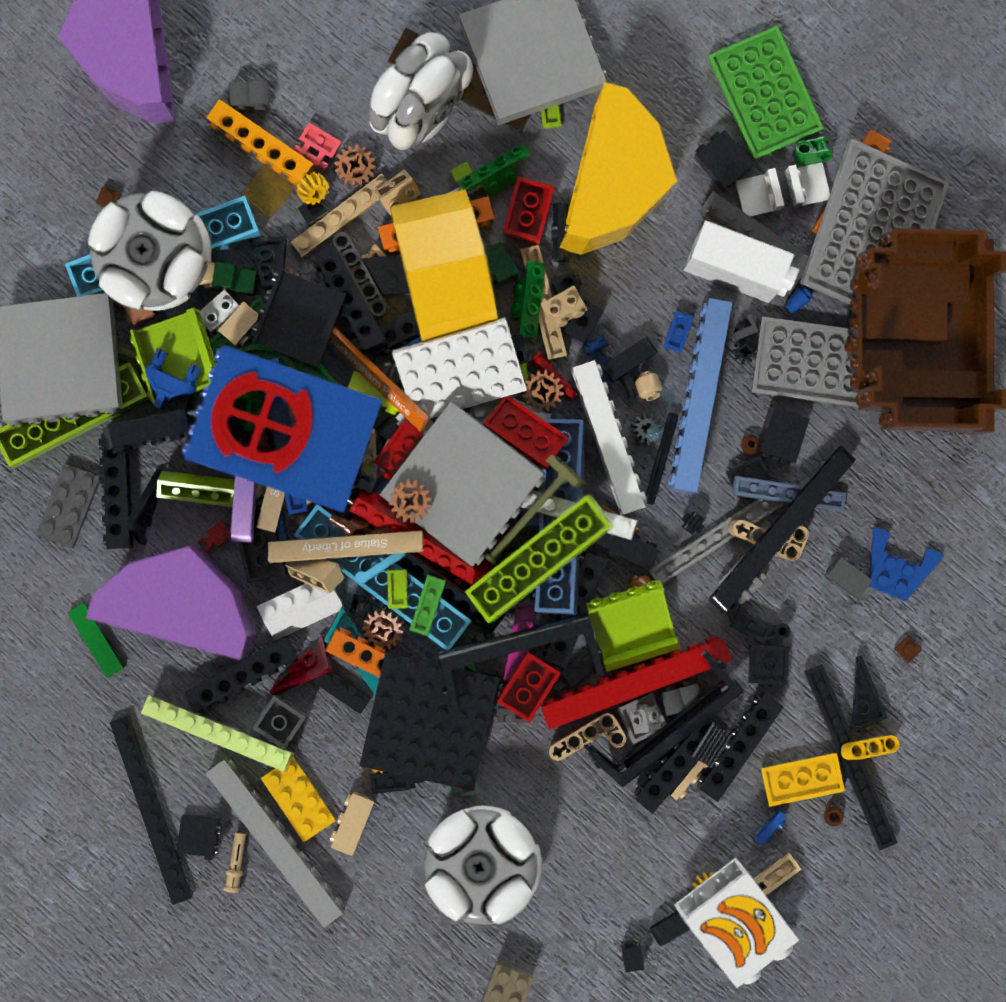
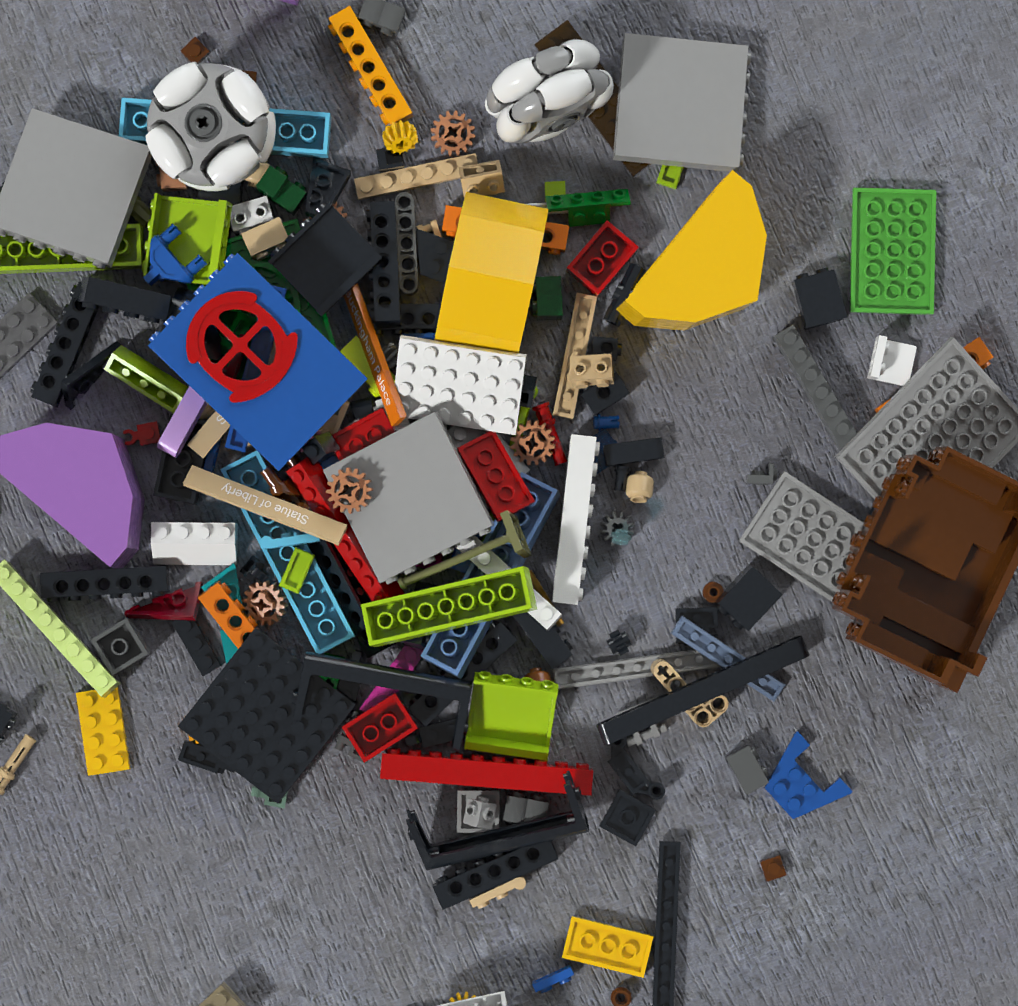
camera: 25 degrees right, 0 degrees up
light grey brick [206,758,344,928] -> none
clear yellow tile [241,165,295,219] -> none
tan brick [284,559,345,594] -> none
coral plate [293,123,342,171] -> none
tan brick [330,791,375,856] -> none
bright green tile [410,575,446,636] -> none
piece [425,806,542,924] -> none
green bracket [511,260,545,339] -> none
tan beam [549,712,626,761] -> none
black axle [645,412,678,505] -> none
blue plate [663,311,694,354] -> none
medium blue brick [668,298,732,494] -> none
white brick [683,221,799,303] -> none
black brick [691,722,733,768] -> none
black brick [697,692,784,802] -> none
black gear [732,340,757,365] -> none
white bracket [735,168,784,217] -> none
blue cone [784,286,813,314] -> none
green piece [794,136,833,166] -> none
yellow beam [841,735,900,760] -> none
black wing [851,655,888,732] -> none

